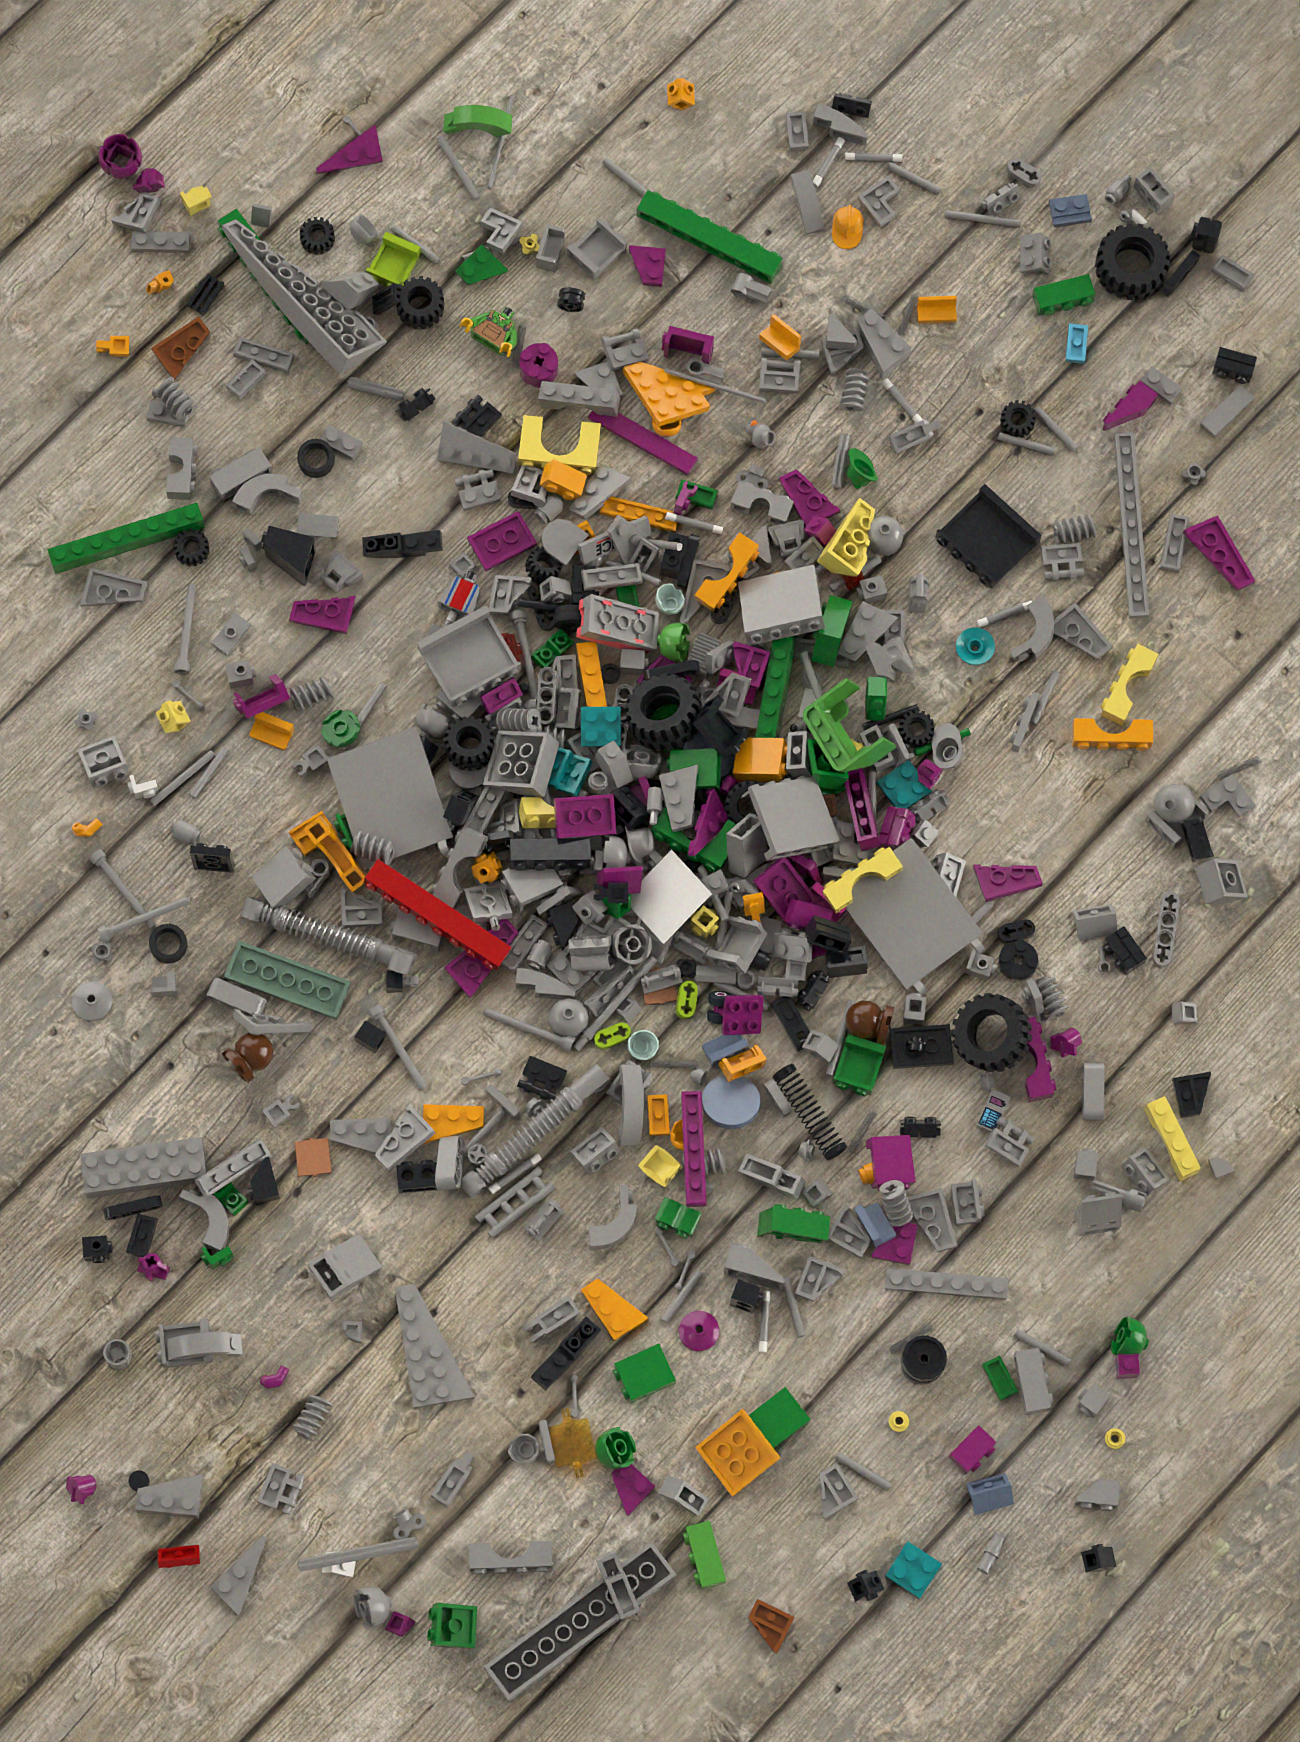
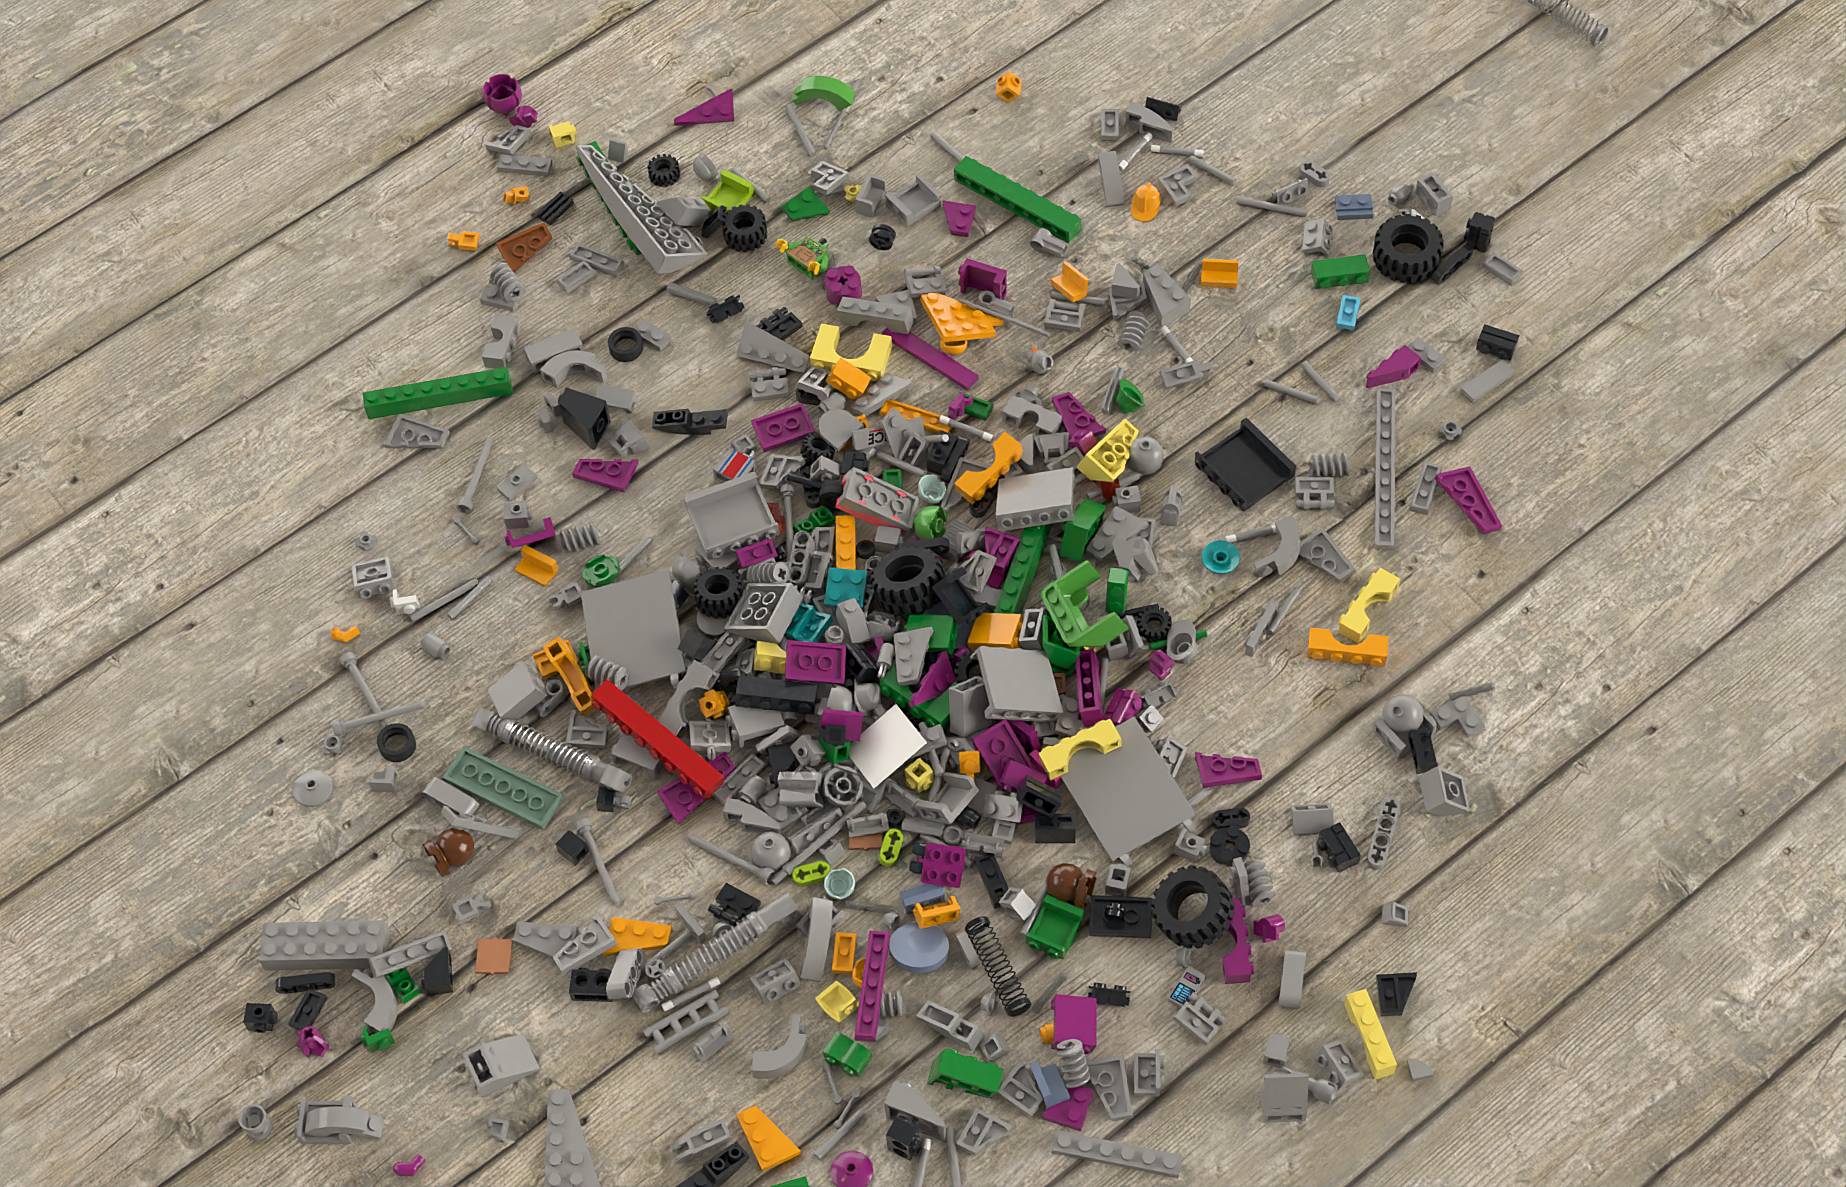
camera: 15 degrees right, 15 degrees down
light yellow brick [156,700,191,733] -> none
black tyre [173,528,210,567] -> none
black plate [190,843,235,873] -> none
light grey tile [581,563,643,591] -> none
black hinge [795,970,830,1011] -> none
teal plate [876,760,932,809] -> none
black tyre [1000,400,1036,438] -> none

